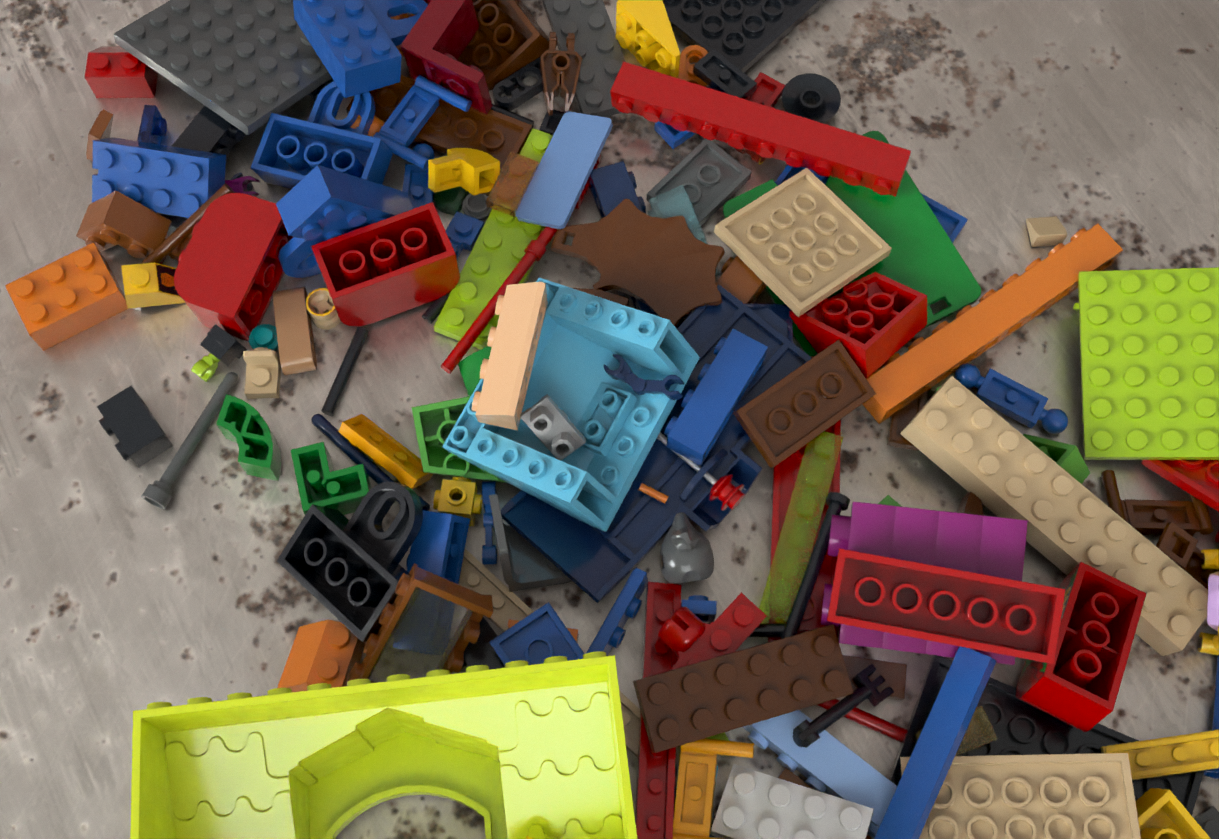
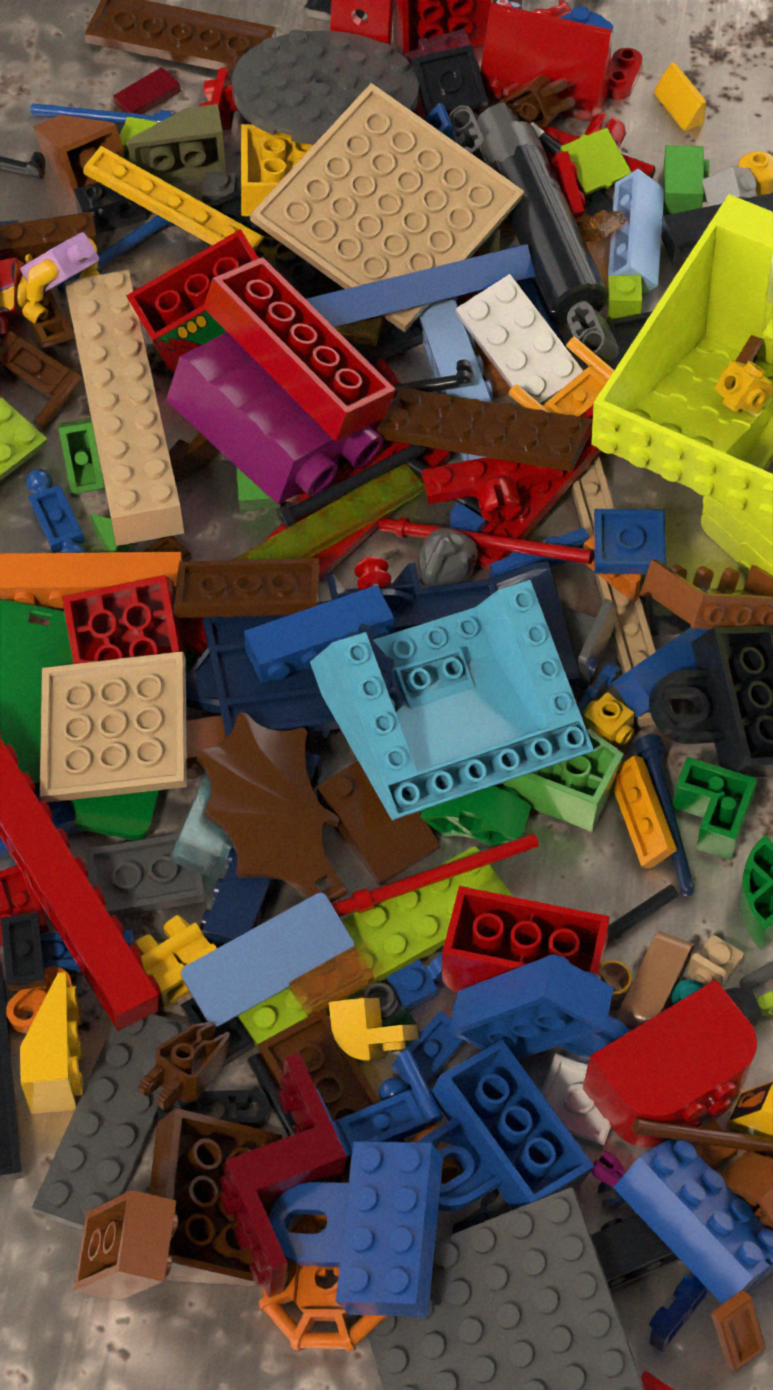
camera: 140 degrees left, 10 degrees down
light nougat slope [472,282,548,431] -> none
light grey hips [520,394,586,461] -> none
orange piece [638,483,669,503] -> none
none -> yellow hips [134,915,217,1008]
none -> red bar [379,517,594,564]

